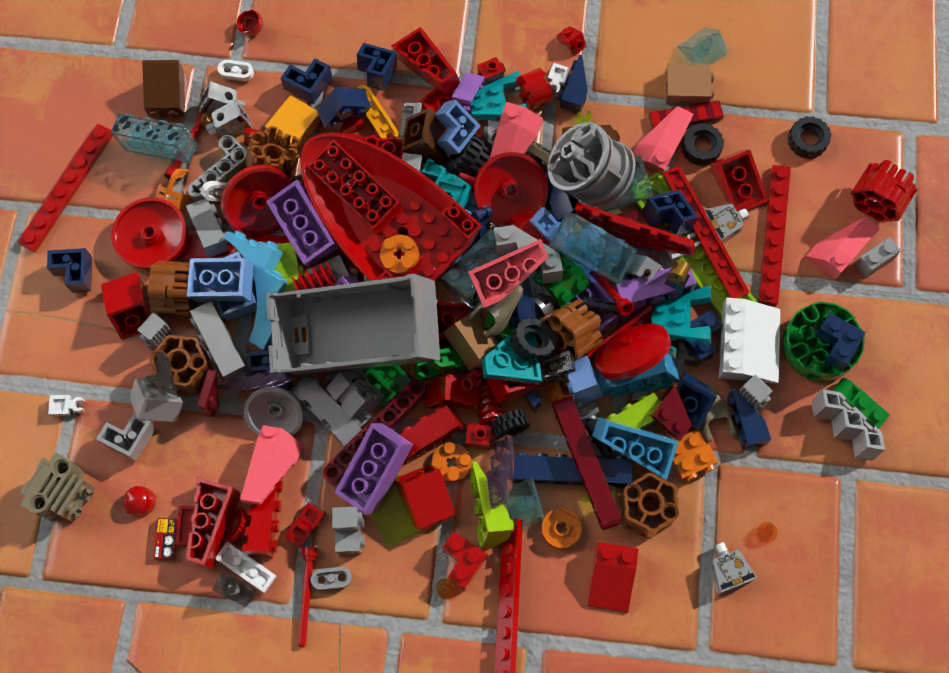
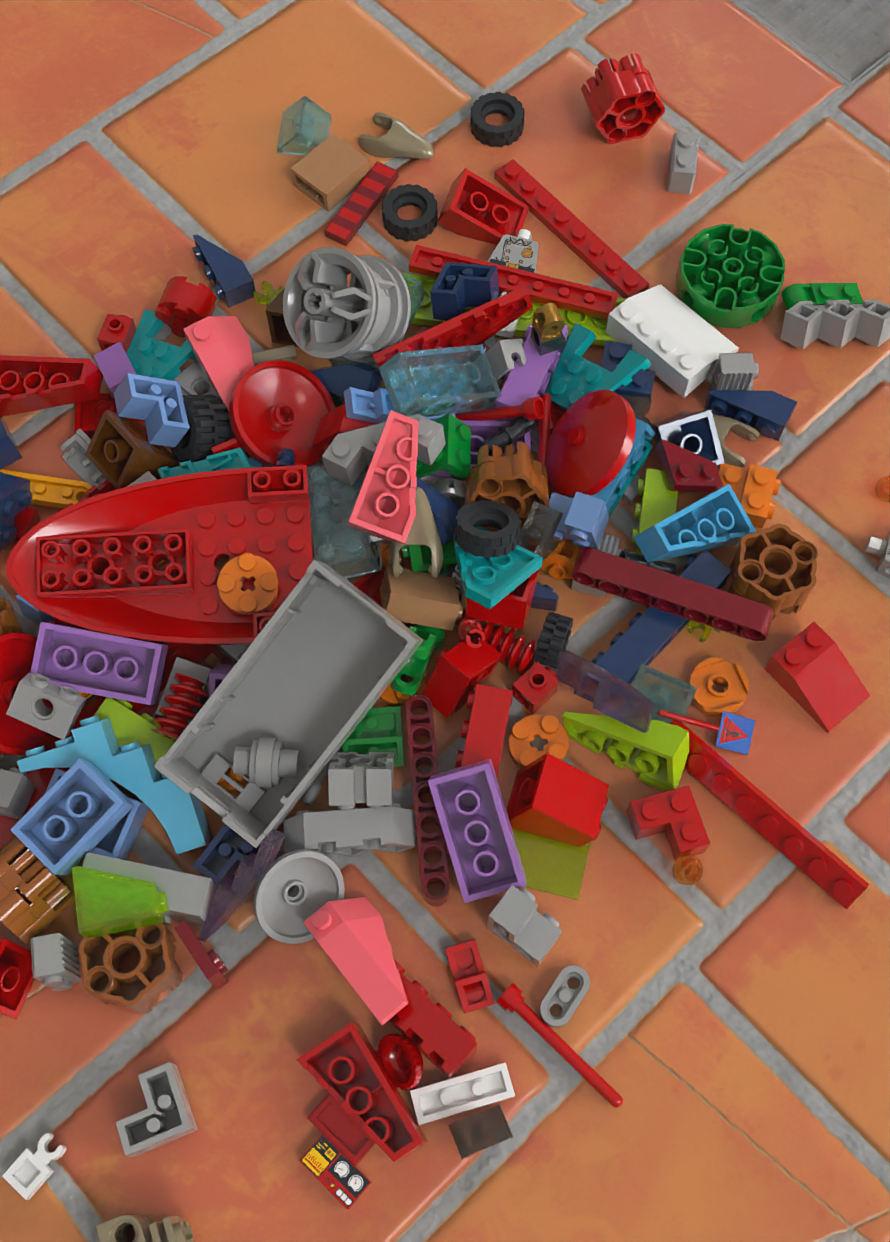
camera: 50 degrees left, 5 degrees down
red hair [123,486,156,517] -> none
light grey brick [130,378,183,422] -> none
clear smoke slope [145,352,177,395] -> none
white plate [548,63,570,96] -> none
red bracket [556,26,586,56] -> none
coral wedge [633,106,694,176] -> none
coral wedge [805,216,881,280] -> none
dark blue brick [815,313,866,371] -> none
none -> light grey brick [6,673,86,740]
none -> clear neon green slope [72,866,169,939]
none -> light grey piece [233,737,300,788]
none -> dark tan animal [358,112,434,159]
none -> piece [657,710,755,755]

